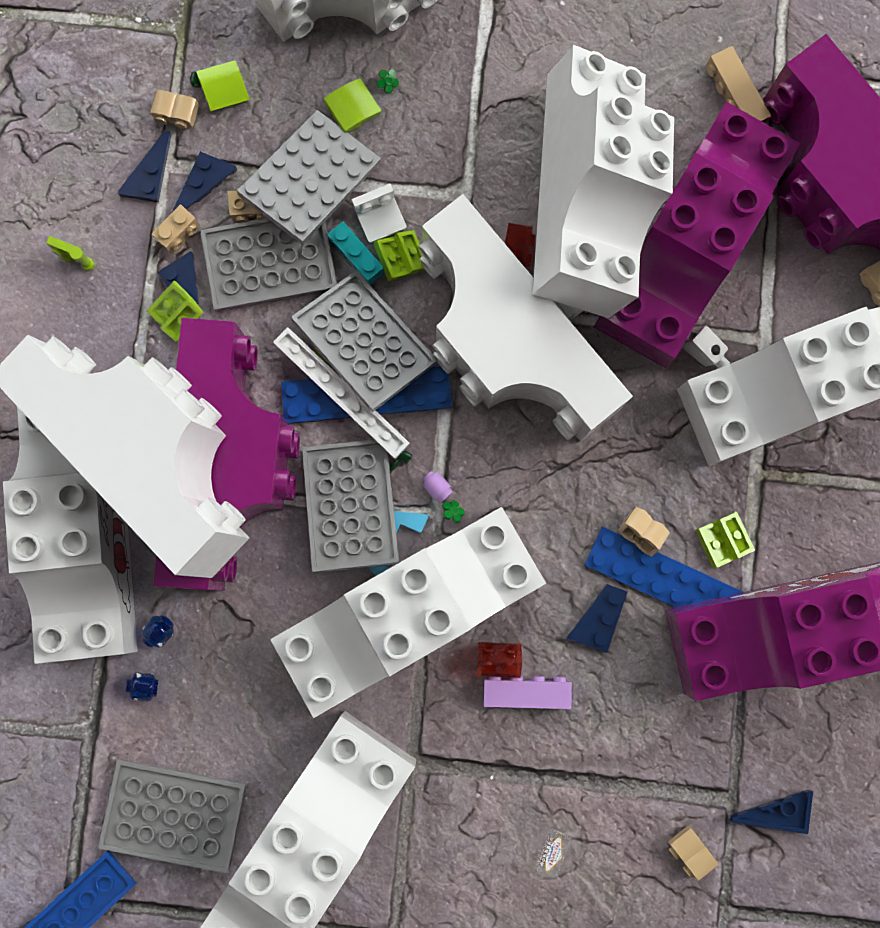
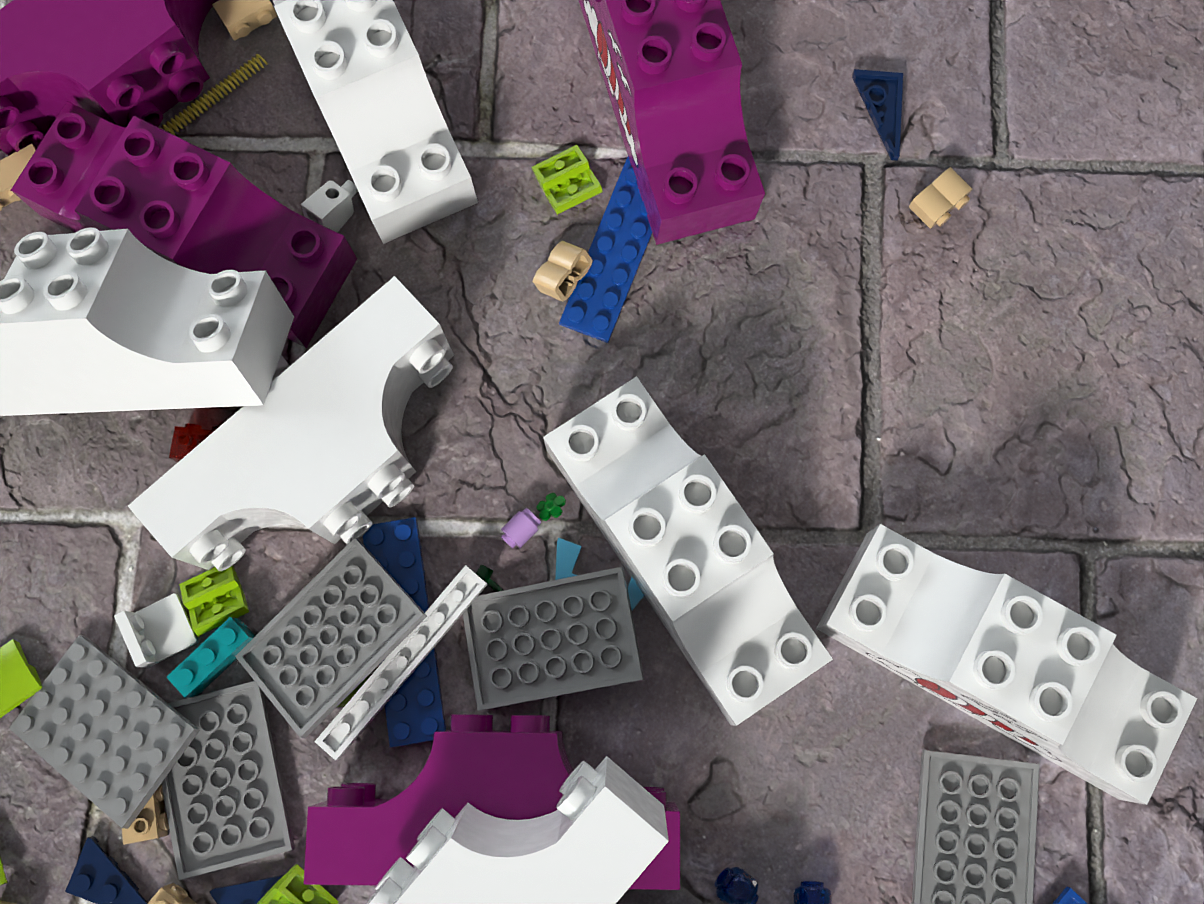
camera: 90 degrees left, 5 degrees down
clear red brick [477,642,522,678] -> none
lavender brick [483,675,572,709] -> none
clear tile [535,829,572,880] -> none
dark blue wing [566,584,628,652] -> none
none -> light yellow piece [158,54,268,135]

